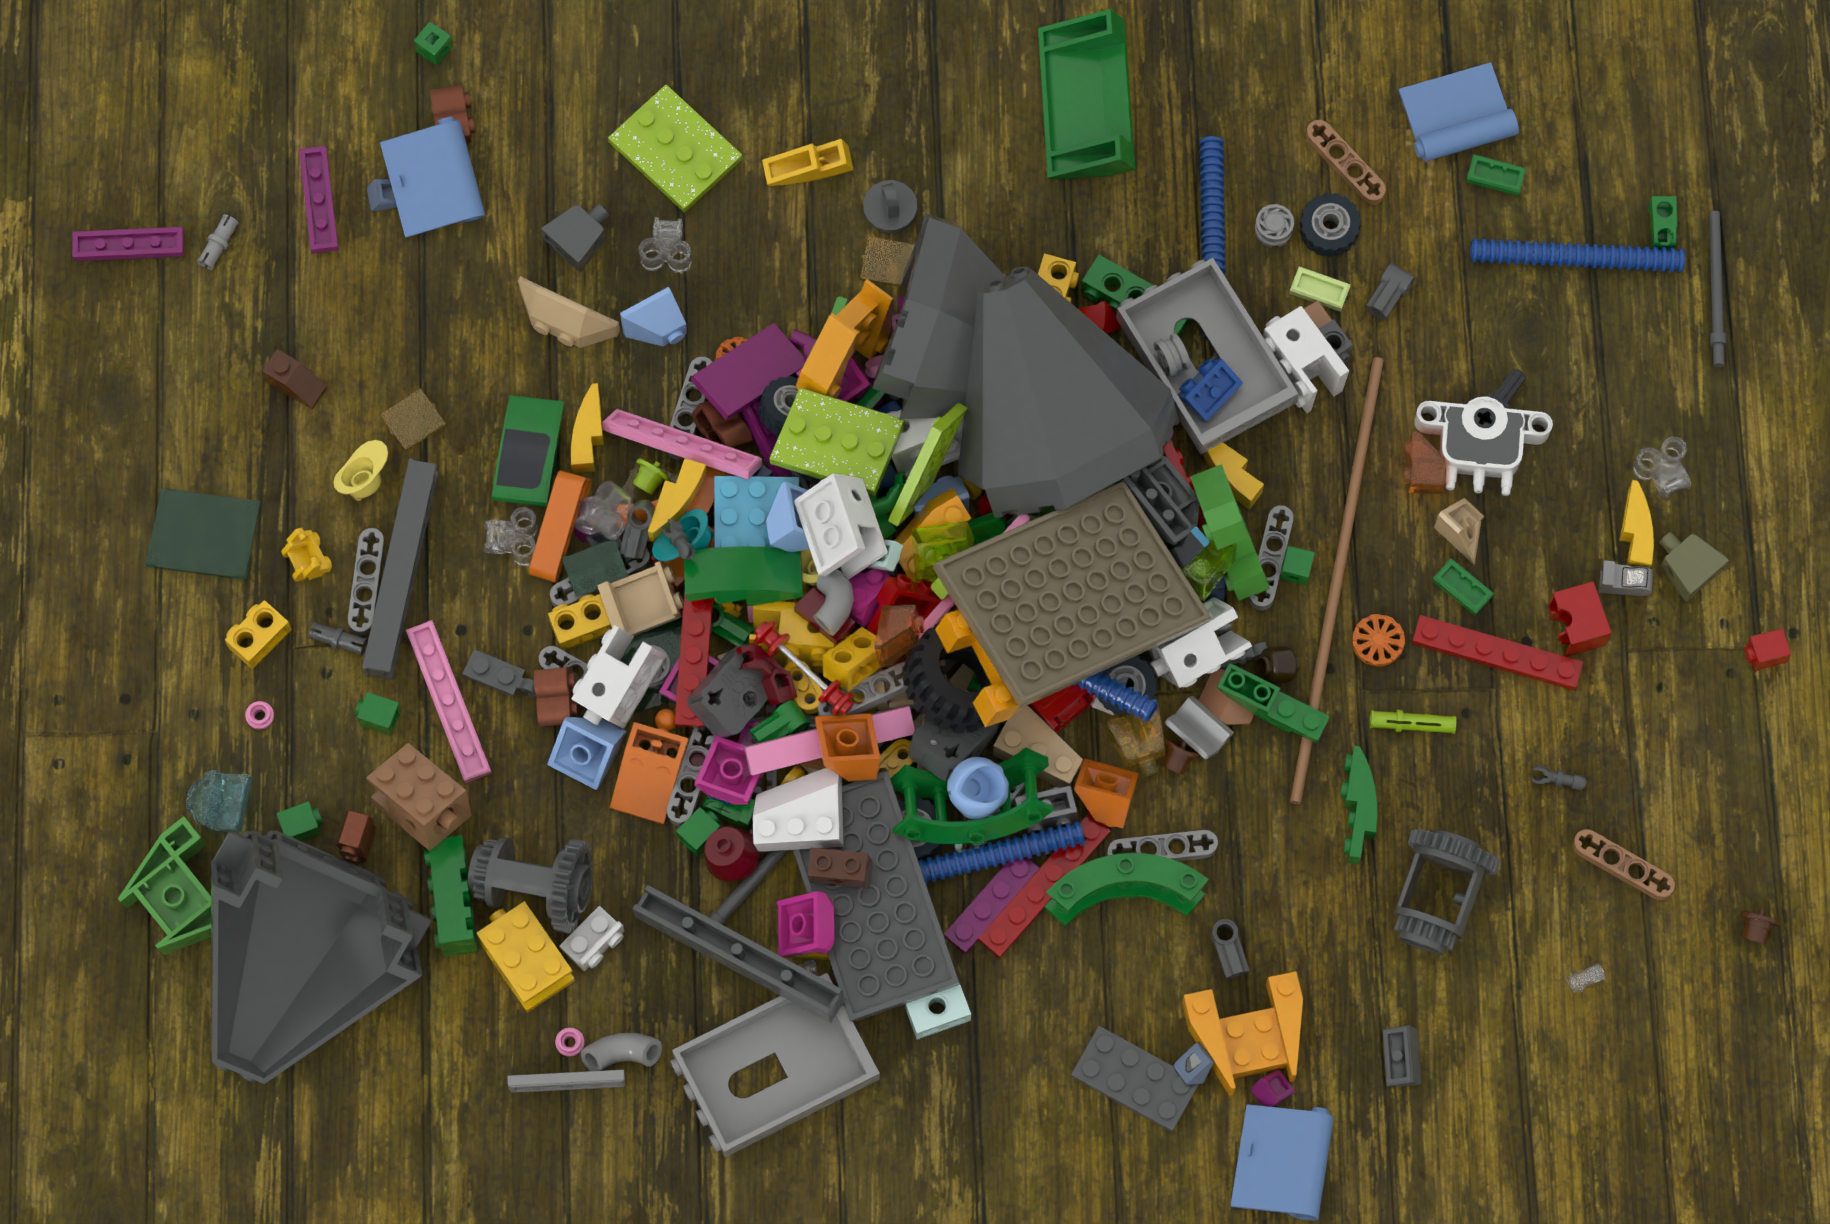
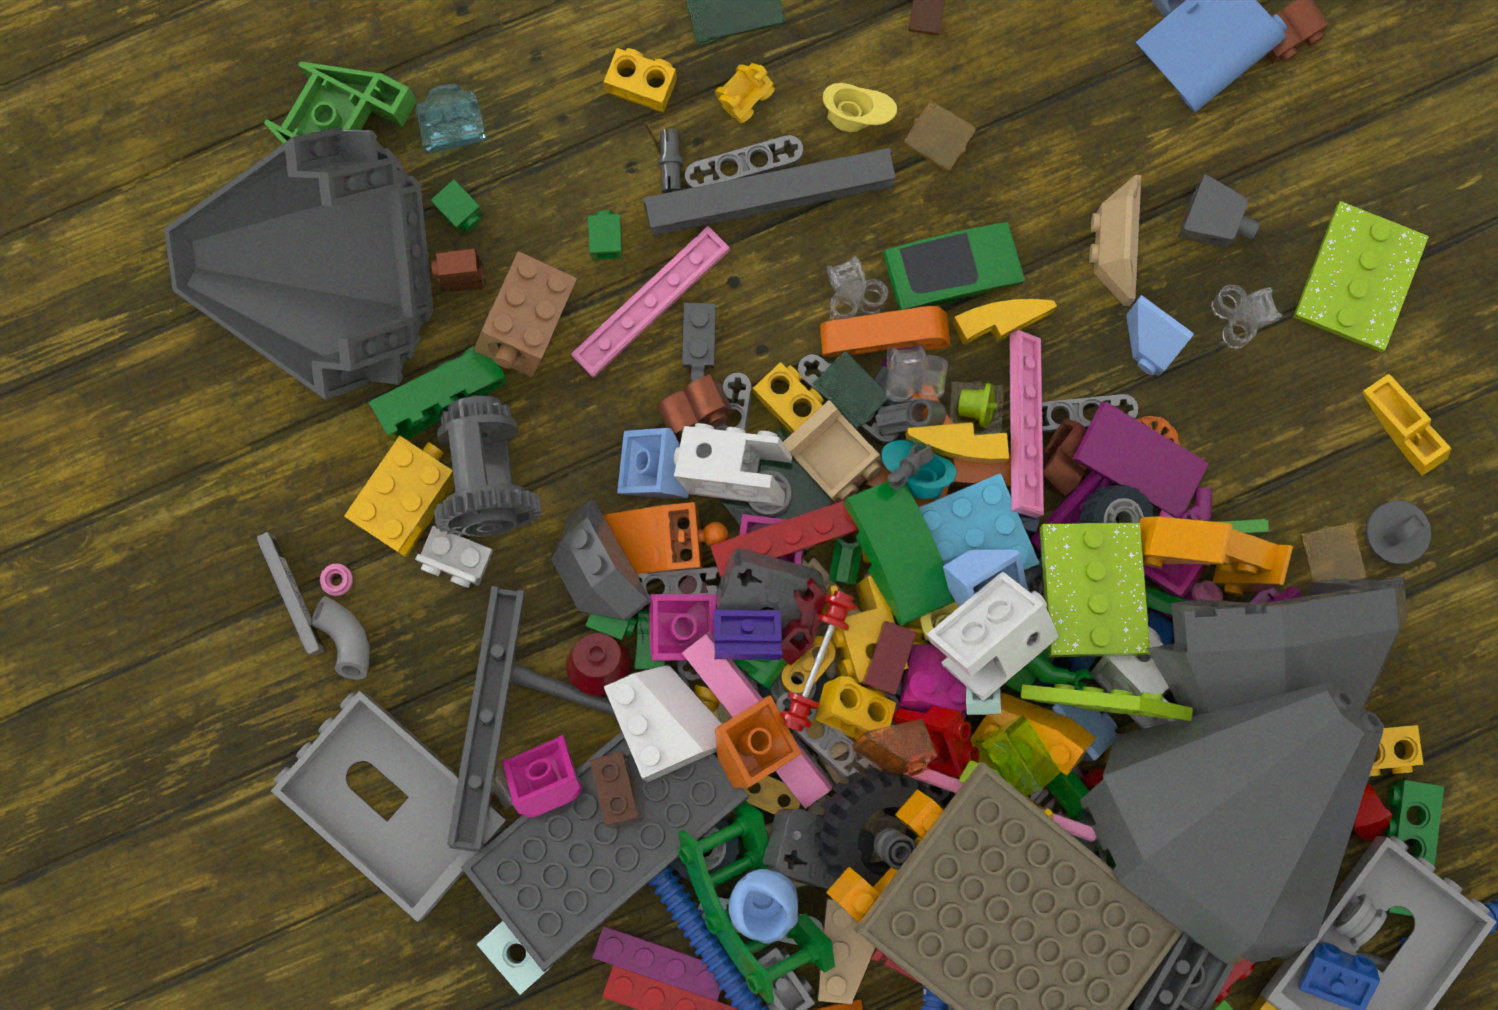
camera: 70 degrees right, 10 degrees up
bright pink plate [245,701,274,729] -> none
light grey cylinder [813,569,854,636] -> none
none -> dark grey wedge [551,499,651,620]
none -> dark purple plate [713,610,782,660]
none -> dark grey wheel [874,828,916,870]

